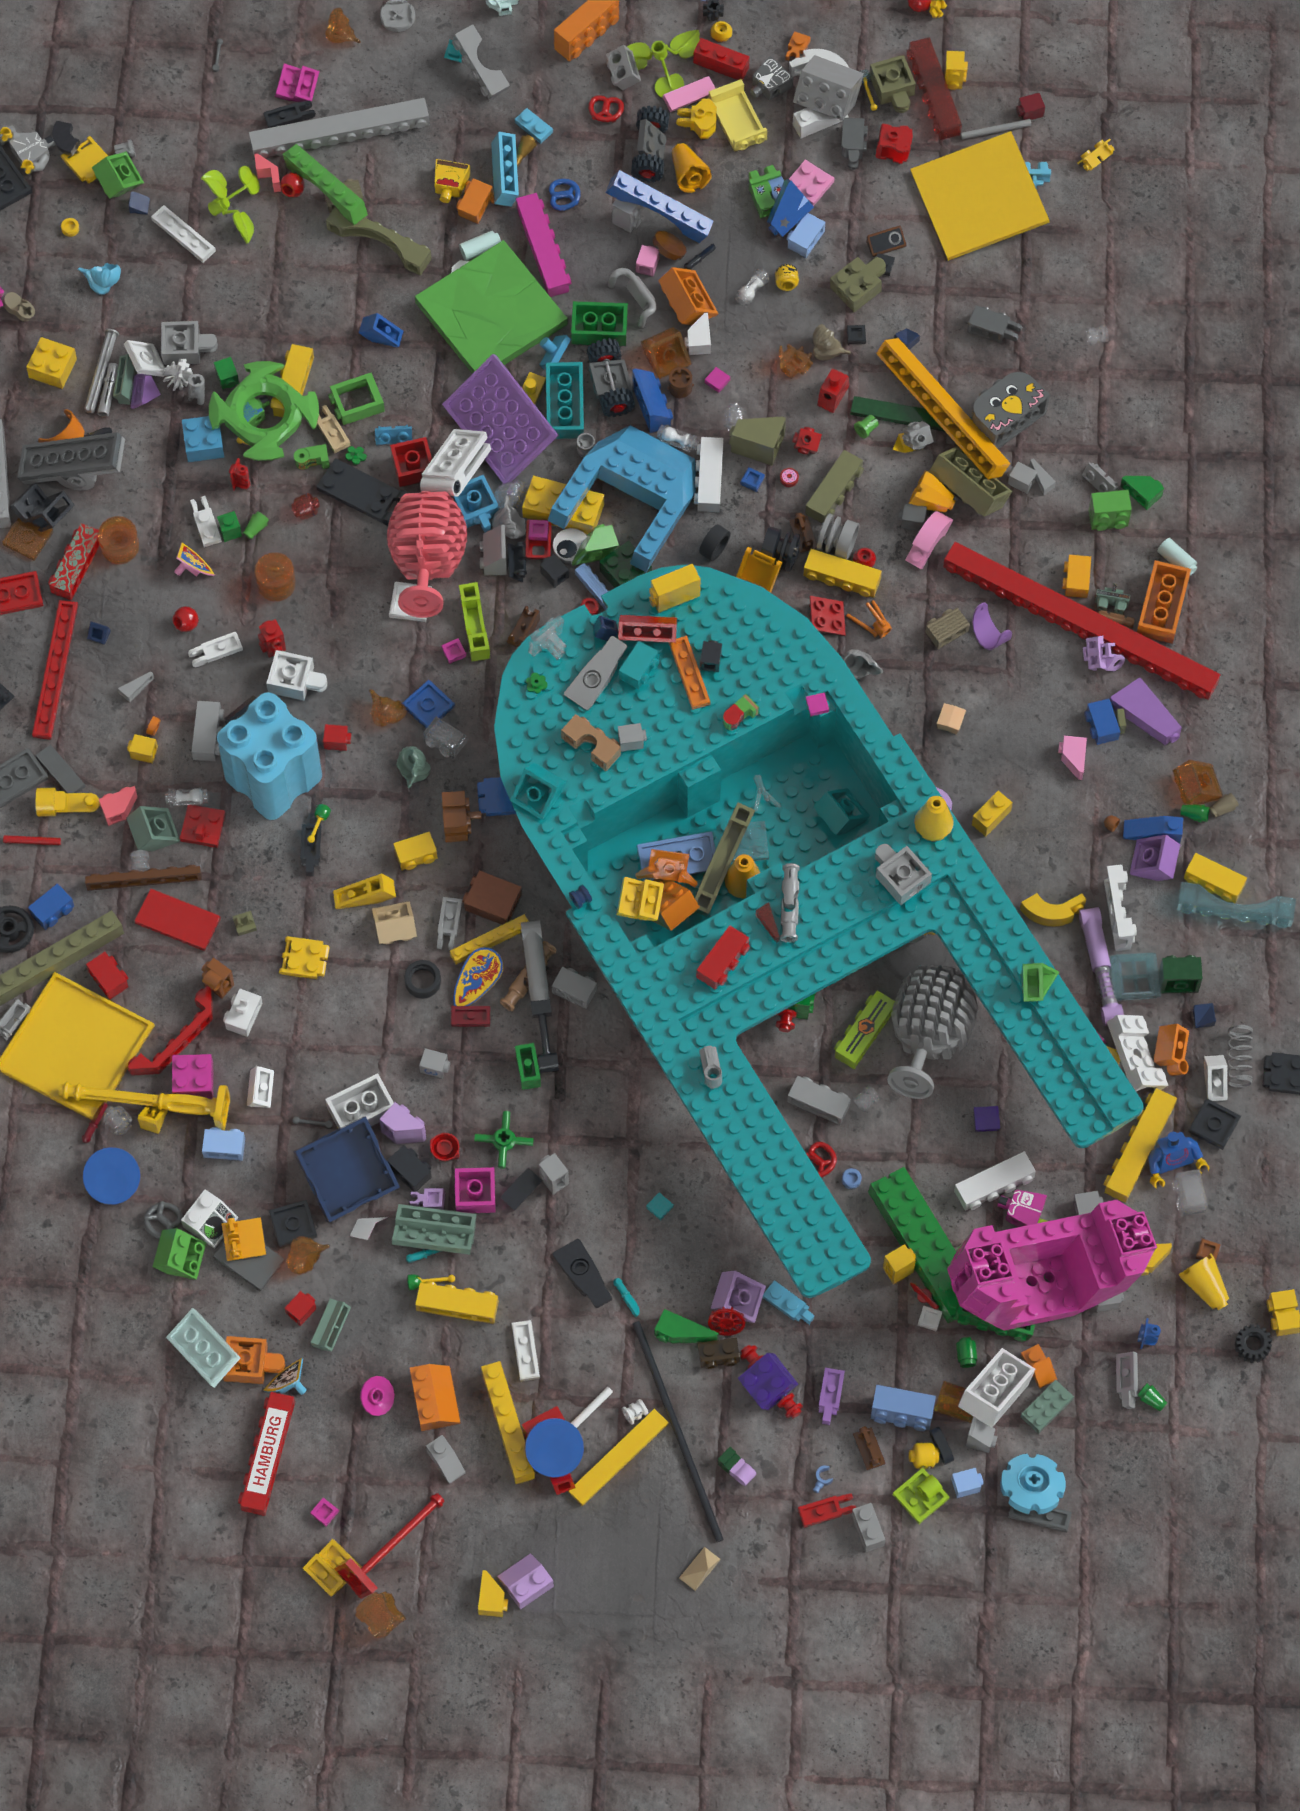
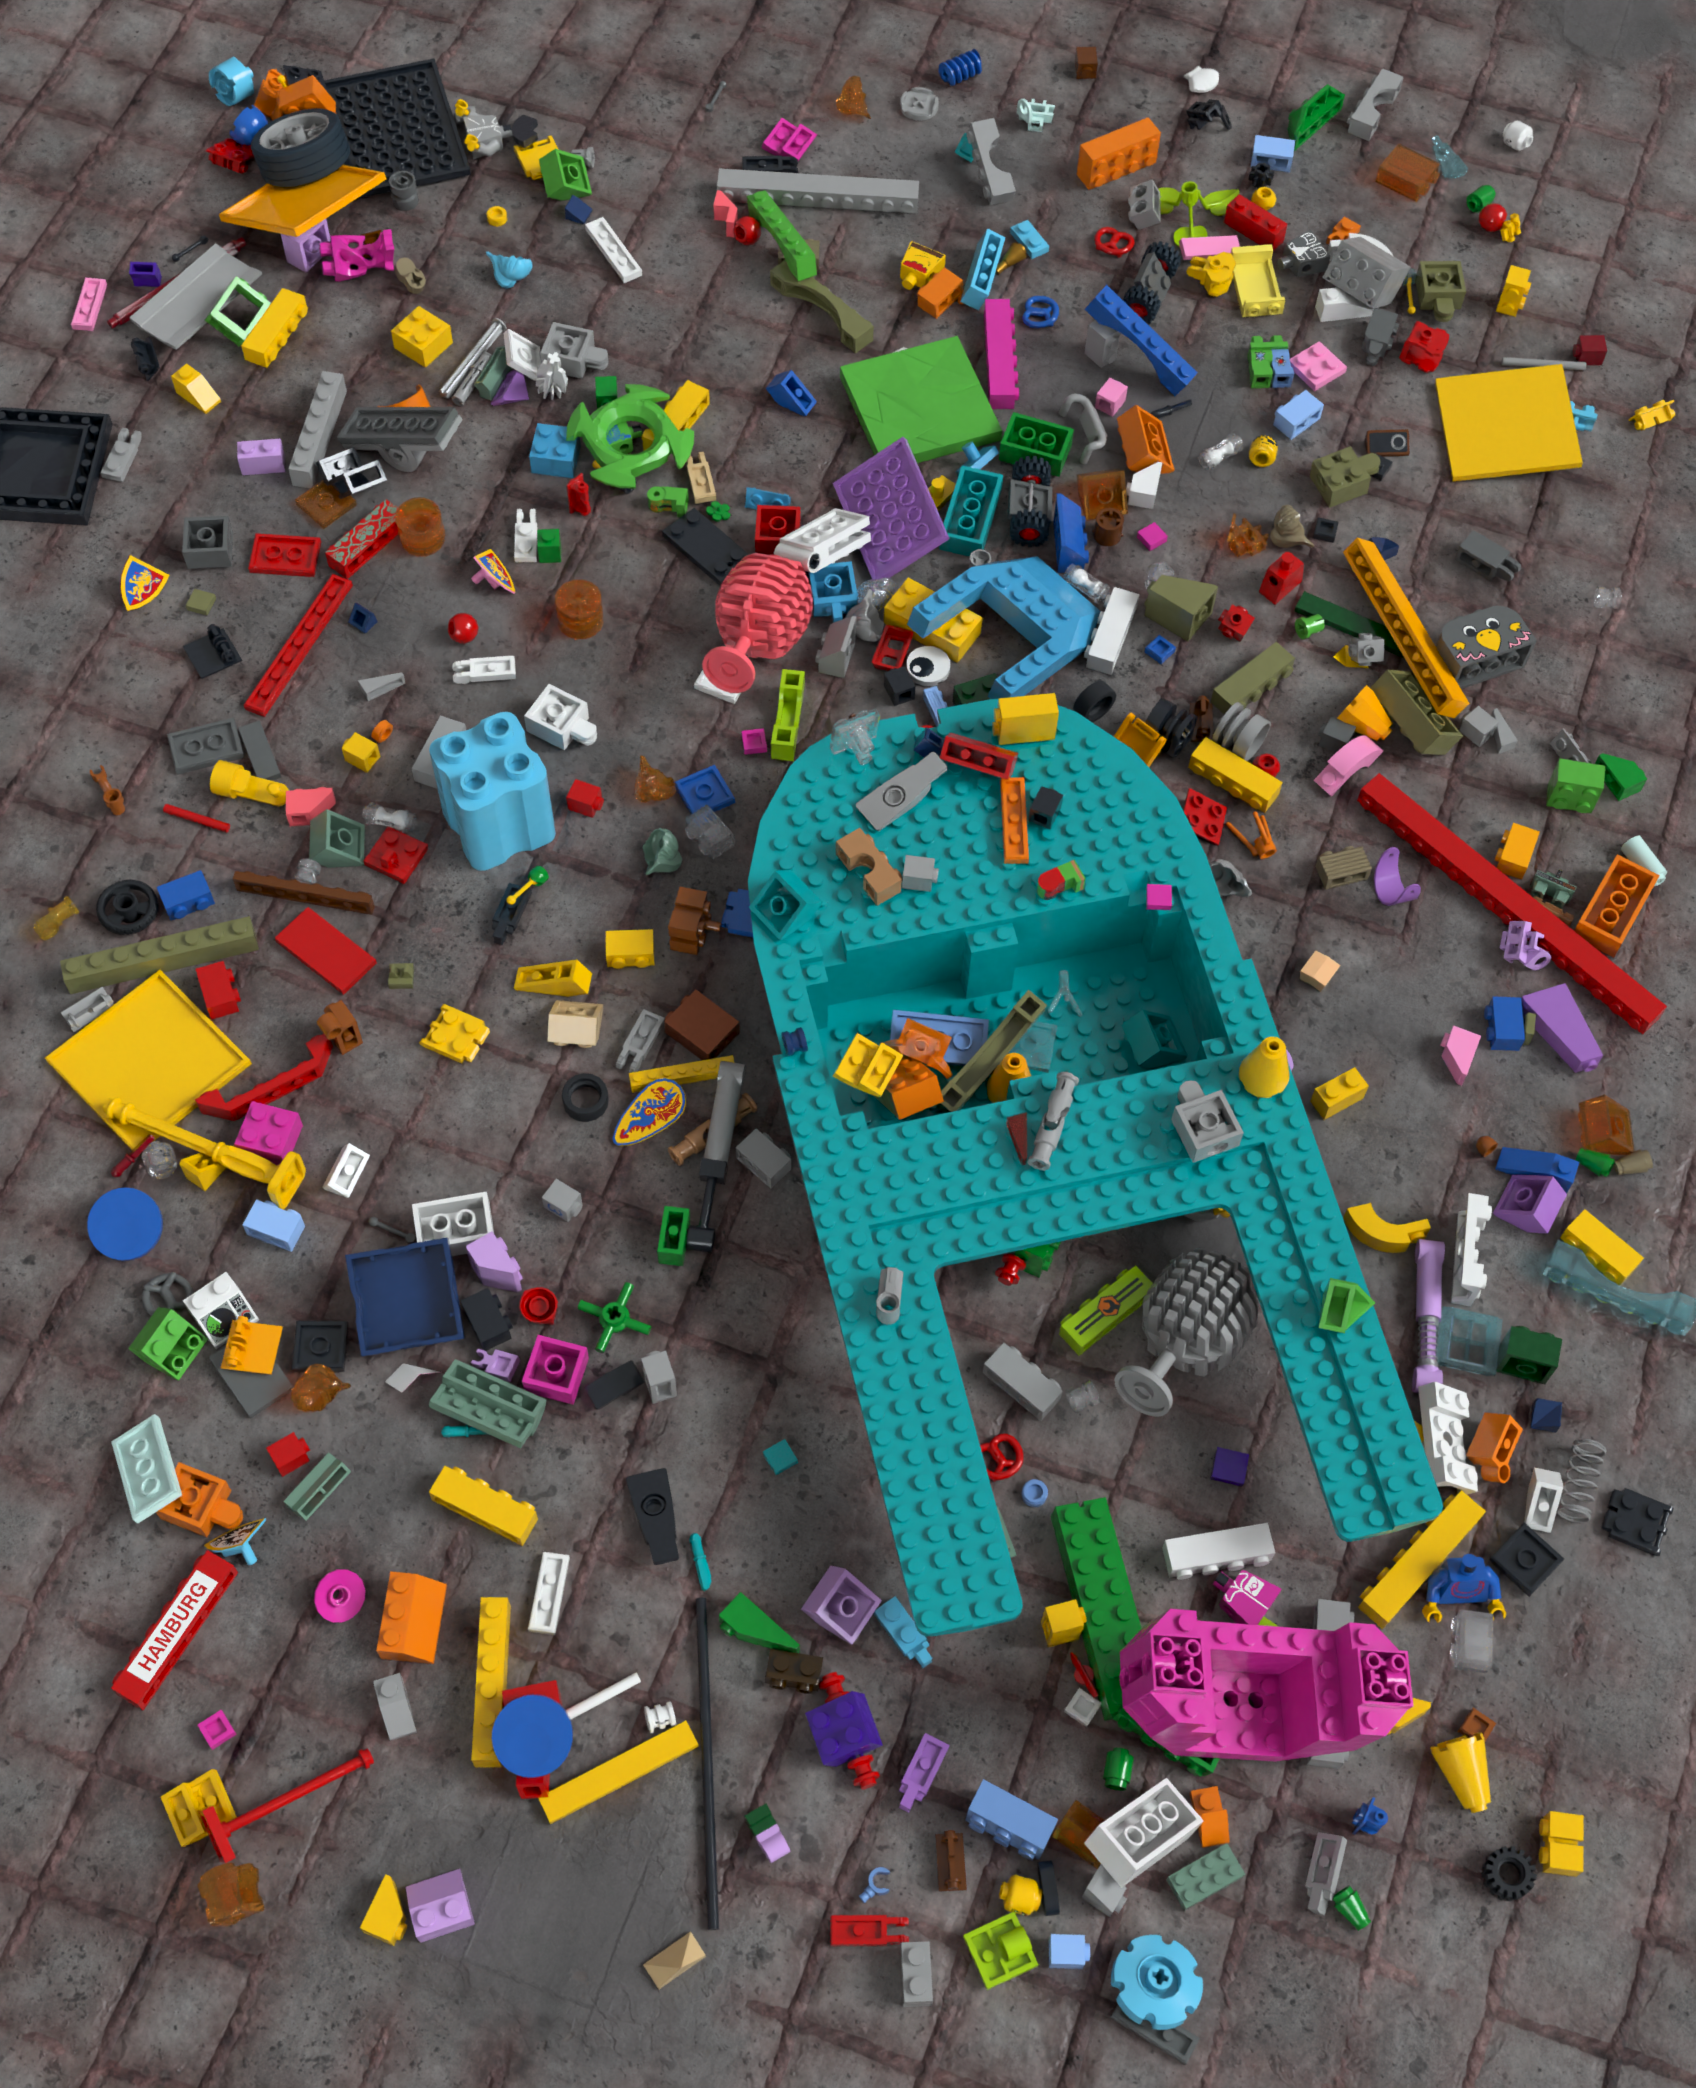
camera: 15 degrees right, 5 degrees down
light grey hinge [188,374,205,405] -> none
lime plant [201,166,260,244] -> none
white brick [223,989,262,1037] -> none
bright green cone [243,511,269,540] -> none
red brick [257,619,286,658] -> none
clear red head [291,493,320,520] -> none
bright green window [328,373,385,425] -> none
hinge [407,1274,455,1291] -> none
dark red plate [451,1006,490,1027] -> none
light aqua brick [459,231,501,261] -> none
black hinge [507,542,527,582] -> none
green plant [526,673,548,693] -> none
dark pink tile [529,520,548,541] -> none
bright green slope [572,524,619,566] -> none
teal brick [619,641,660,689] -> none
reddish brown tile [652,231,687,260] -> none
light orange cone [671,143,712,193] -> none
red brick [696,925,750,990] -> none
red wheel [708,1307,745,1336] -> none
blue slope [767,179,814,237] -> none
tile [780,468,799,487] -> none
clear red brick [907,37,962,140] -> none

